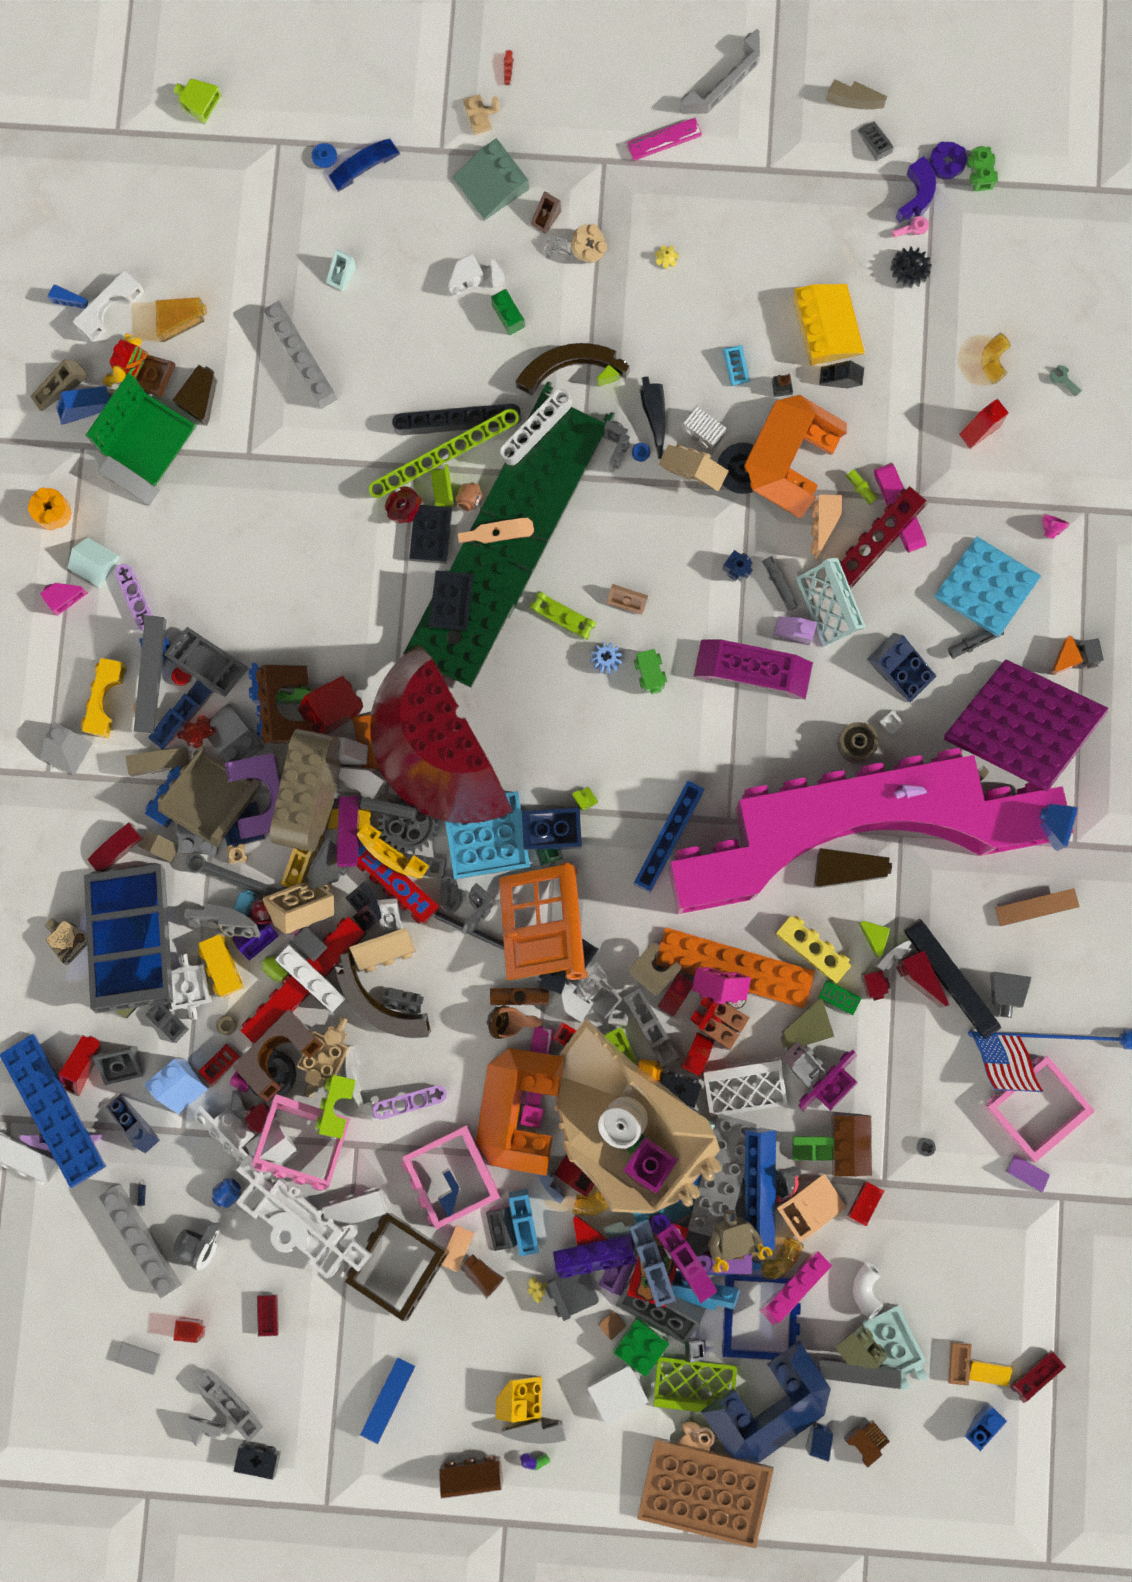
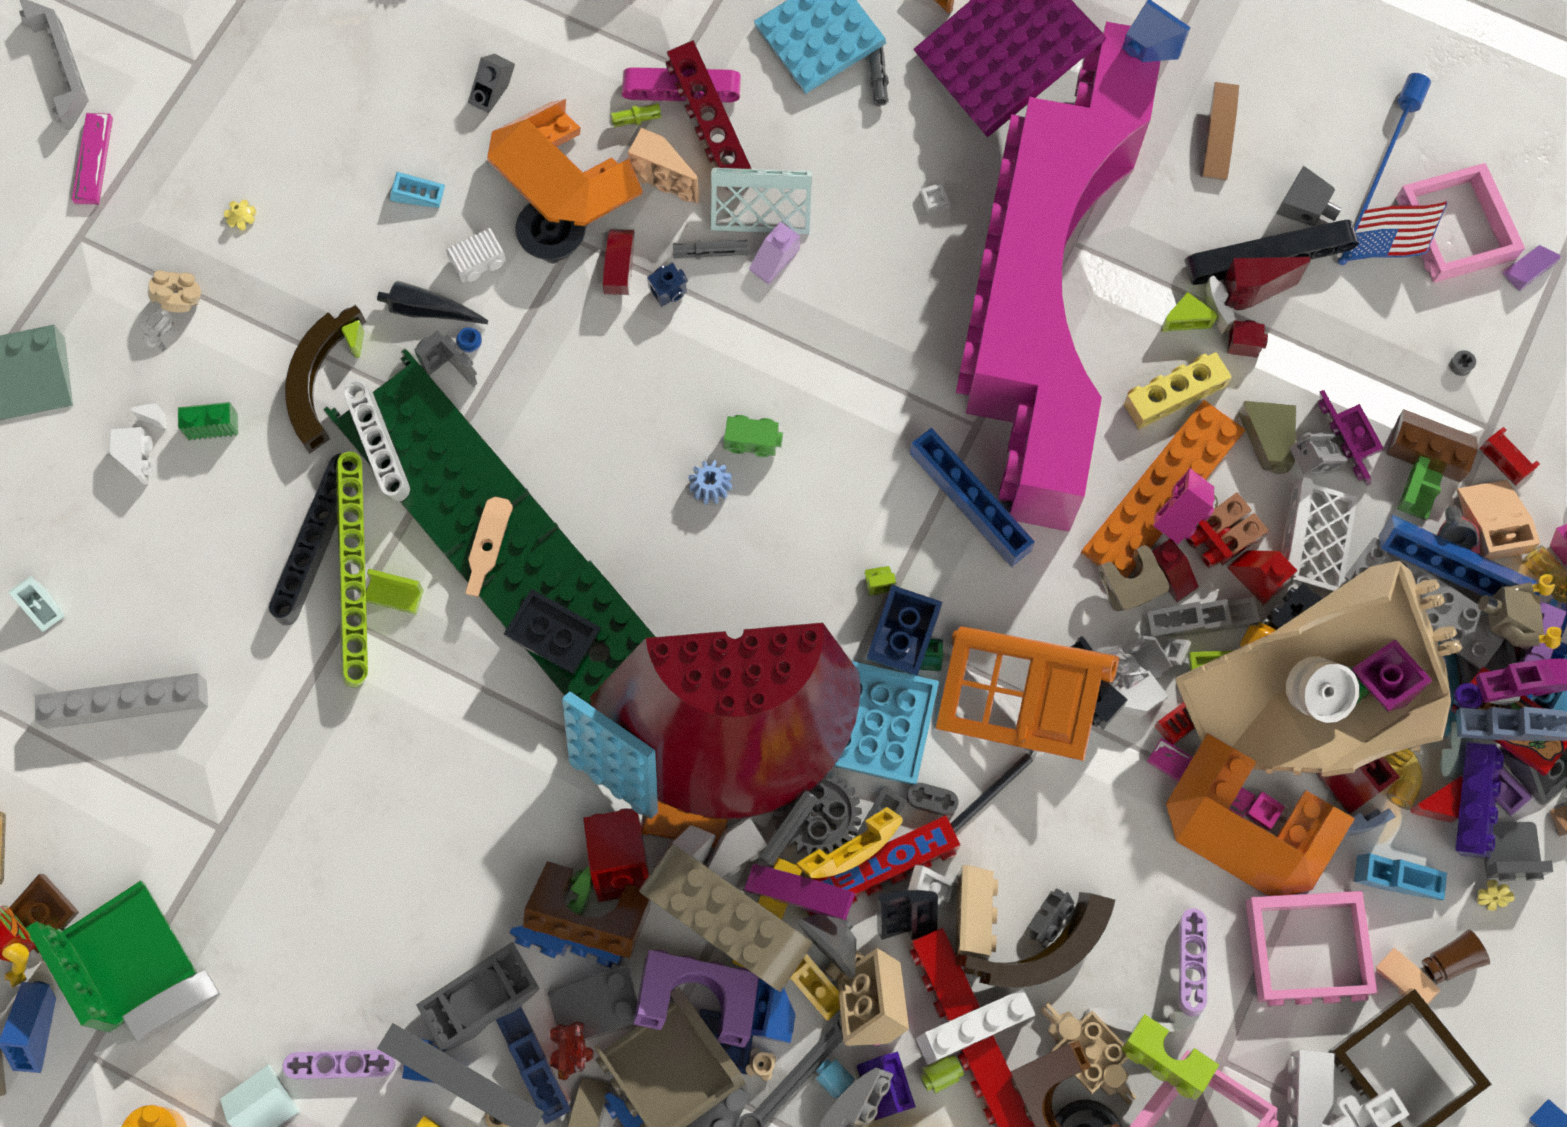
camera: 75 degrees left, 10 degrees down
red tile [171,667,192,686] -> none
dark brown slope [173,365,217,426] -> none
dark red hat [248,897,273,924] -> none
dark grey slope [292,927,327,961] -> none
dark red plate [385,486,422,524] -> none
black plate [409,505,453,564] -> none
dark blue slope [438,1168,460,1217] -> none
nougat head [455,482,483,511] -> none
dark grey bracket [462,883,494,935] -> none
piece [486,1005,543,1039] -> none
dark grey slope [486,1207,517,1251] -> none
reddish brown piece [490,988,549,1006] -> none
lime plate [529,591,597,640] -> none
reddish brown slope [530,191,561,234] -> none
medium nougat plate [606,584,648,615] -> none
tan wedge [659,444,728,491] -> none
magenta slope [693,639,813,700] -> none
pearl dark grey piece [772,374,793,397] -> none
yellow slope [793,284,865,366] -> none
dark brown slope [813,848,892,888] -> none
green tile [818,980,862,1016] -> none
dark tan brick [837,722,878,764] -> none
dark blue slope [867,633,937,703] -> none
lavender bar [894,784,927,799] -> none
none -> medium azure plate [562,691,658,819]
none -> dark red slope [602,229,635,295]
none -> blue slope [751,978,796,1043]

